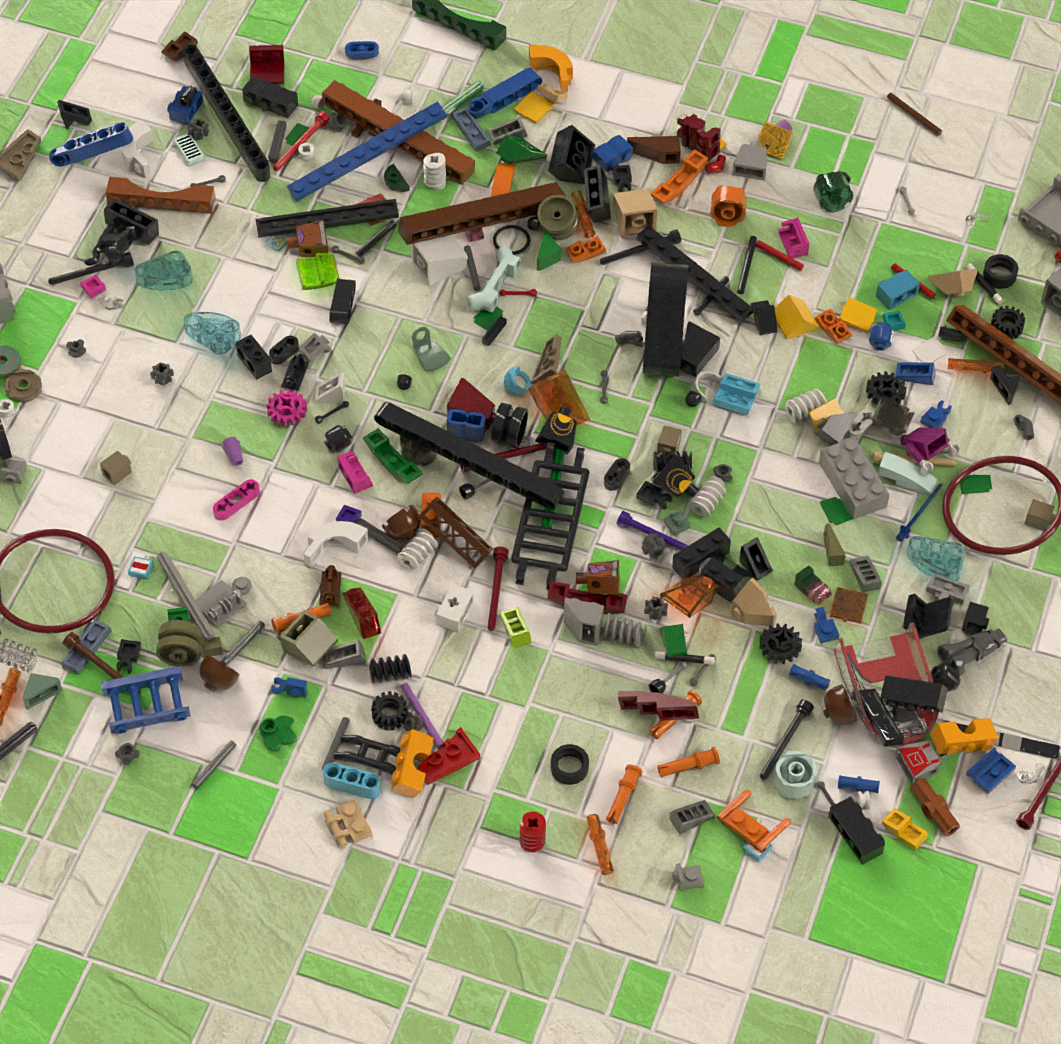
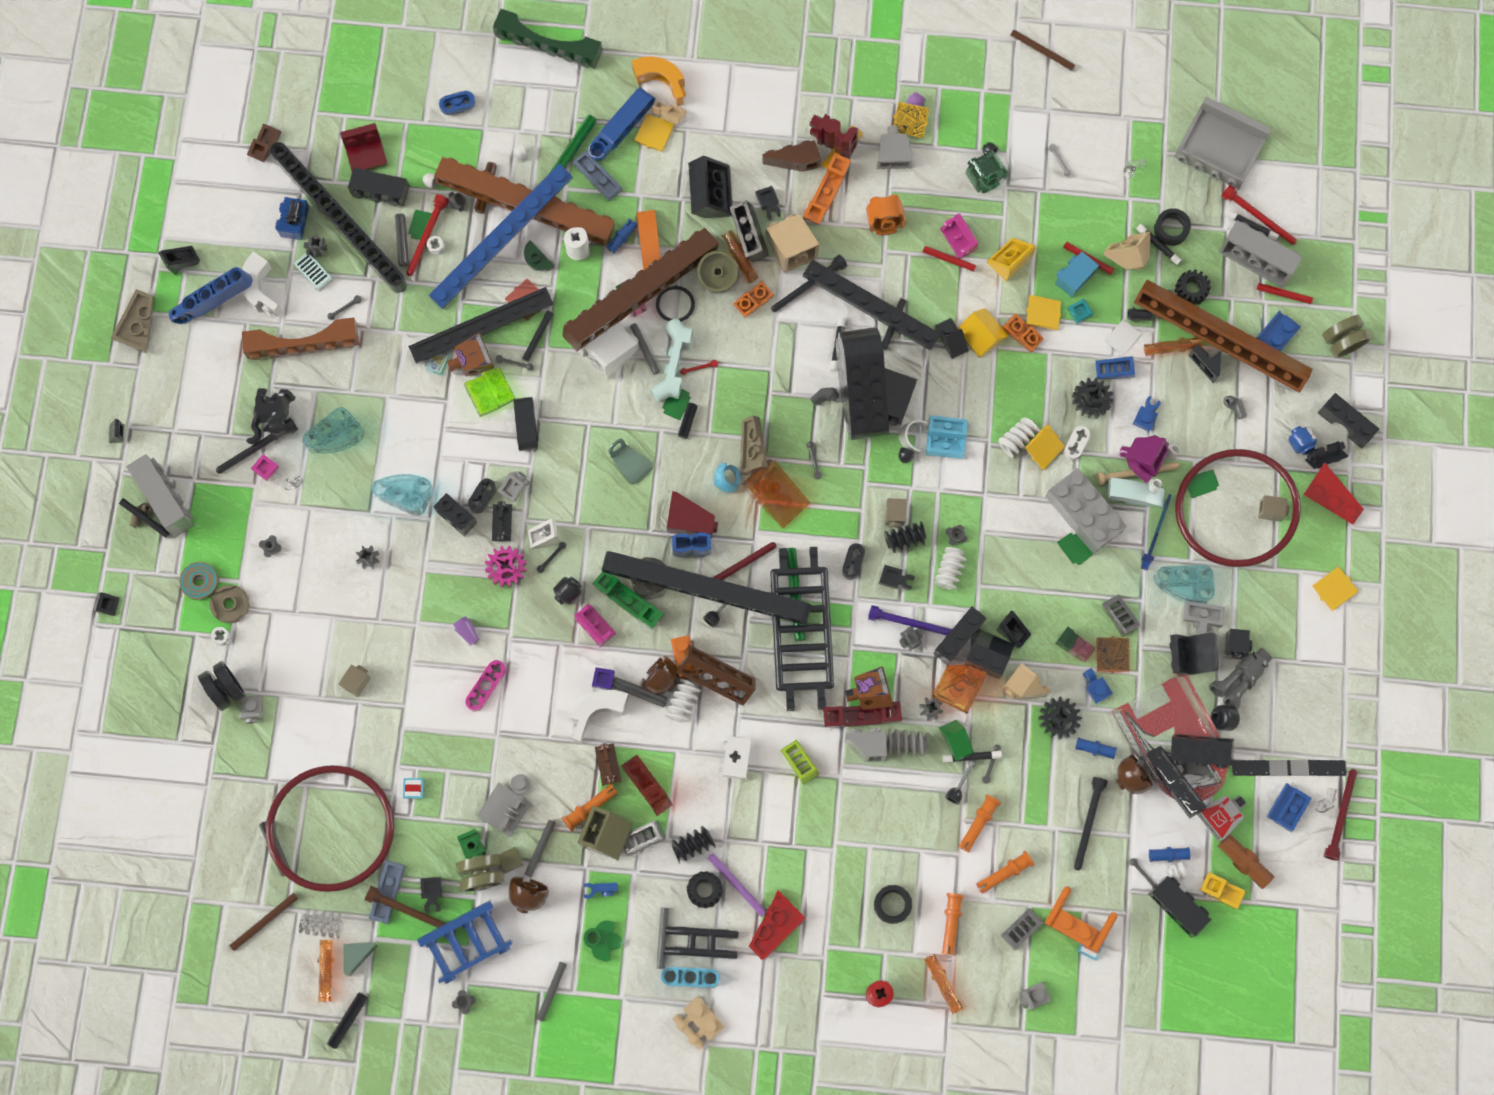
camera: 15 degrees left, 20 degrees up
black brick [104,198,159,245] -> none
light grey axle [157,552,215,641] -> none
light orange arch [391,729,434,798] -> none
black hinge [397,374,412,390] -> none
dark grey plate [404,712,423,731] -> none
dark red piece [487,546,509,631] -> none
flat silver slope [488,117,528,145] -> none
black wheel [491,402,528,448] -> none
green slope [496,135,548,164] -> none
black hinge [527,217,540,231] -> none
black torso [535,407,577,455] -> none
green slope [537,232,562,271] -> none
blue brick [593,135,633,172] -> none
dark red slope [618,691,700,721] -> none
black torso [651,452,699,497] -> none
sand green tile [664,510,690,536] -> none
red arm [705,155,726,174] -> none
black bar [737,236,757,294] -> none
light aqua brick [774,751,817,799] -> none
slope [815,412,858,446] -> none
olive slope [823,523,846,566] -> none
blue head [869,322,894,351] -> none
clear smoke brick [871,398,915,436] -> none
light orange arch [930,718,999,755] -> none
none -> blue pin [606,218,638,254]
none -> yellow slope [987,238,1036,282]

